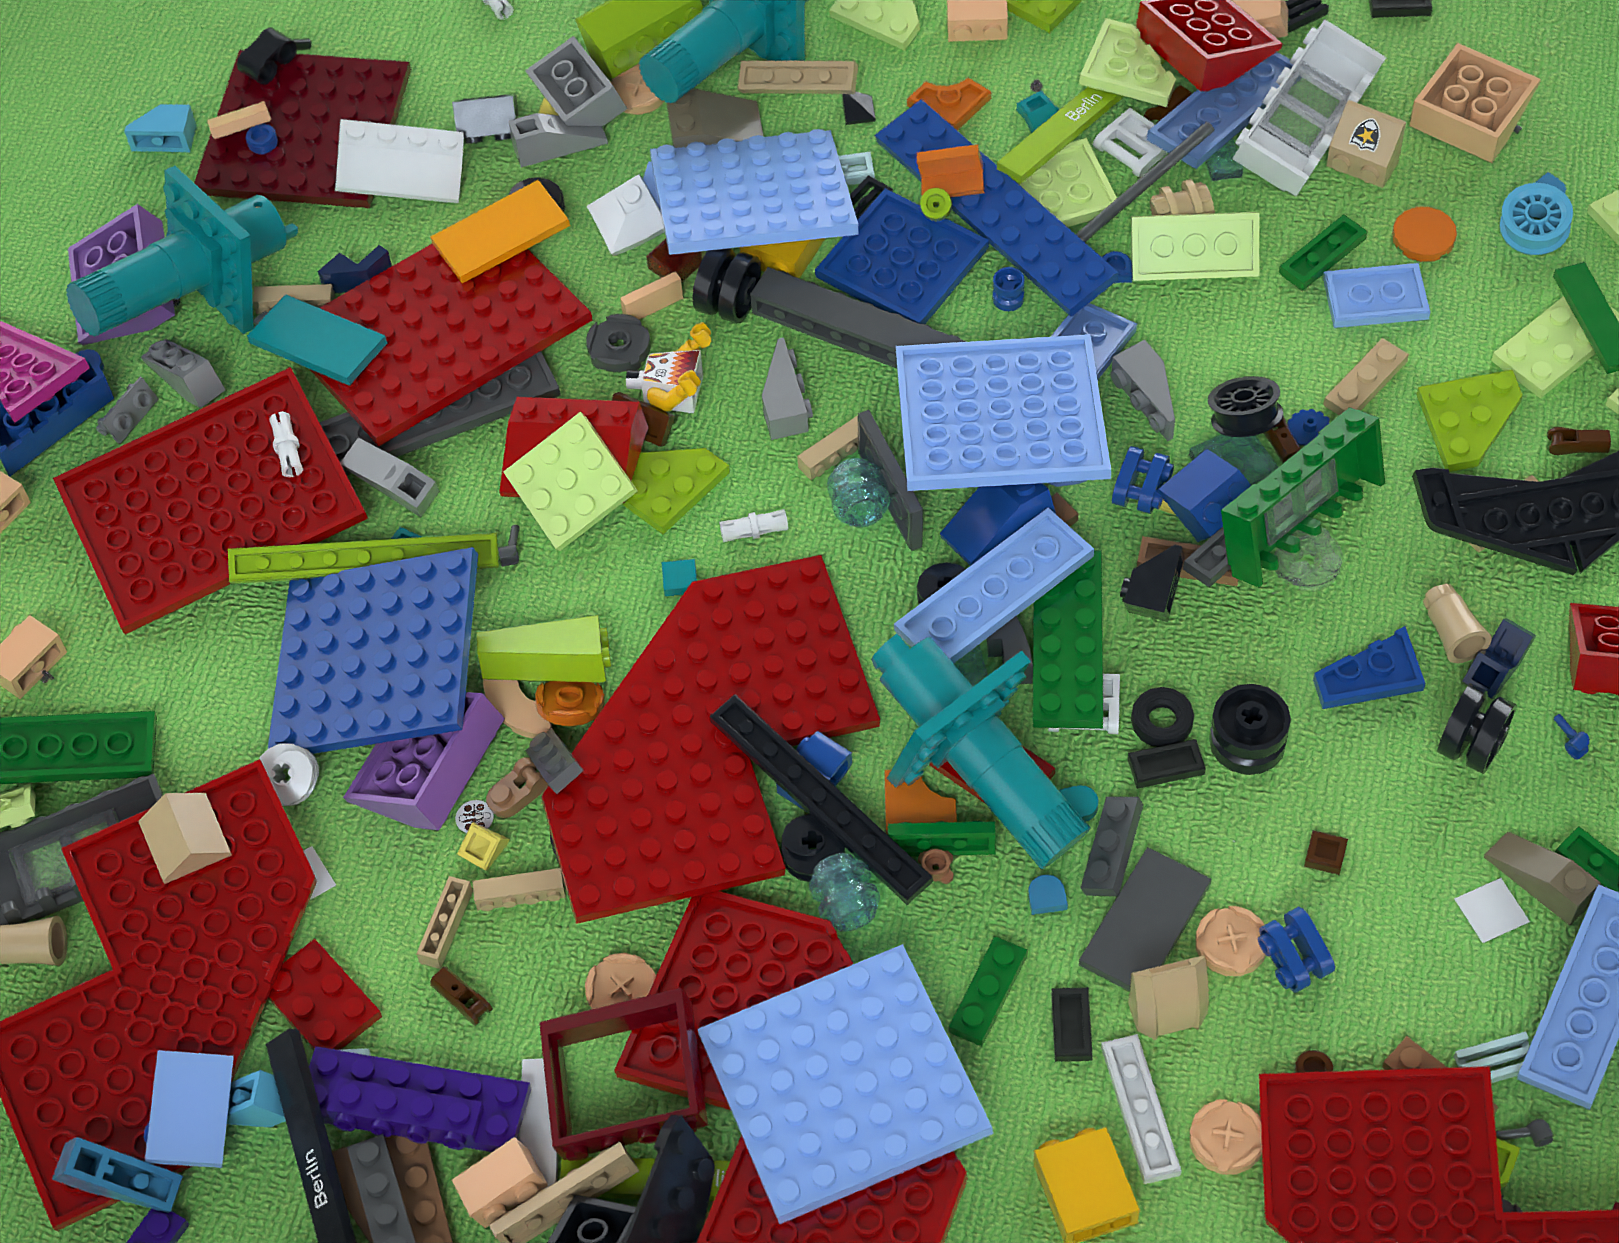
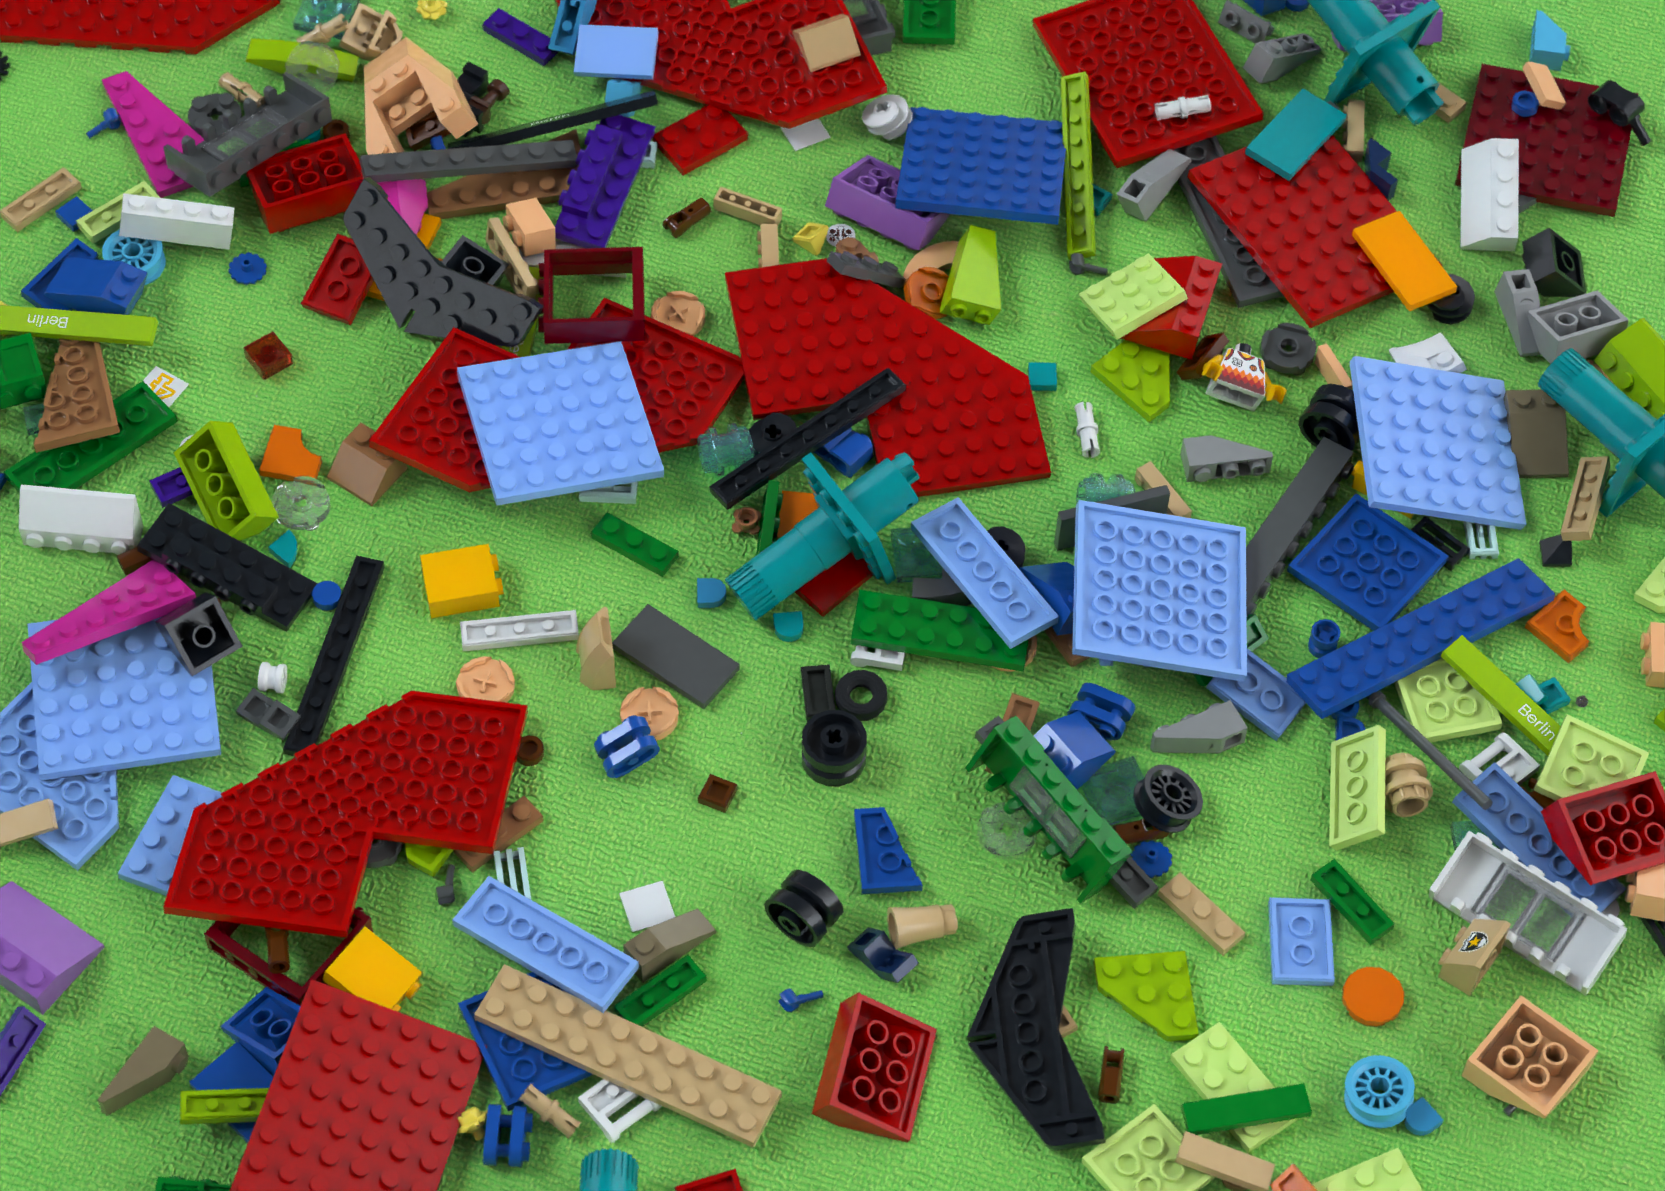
camera: 90 degrees right, 0 degrees up
orange panel [917,144,984,197] -> none
lime tile [920,188,952,221] -> none
pearl dark grey tile [1051,988,1092,1062] -> none
dark grey plate [1081,797,1144,897] -> none
black slope [1120,545,1185,622] -> none

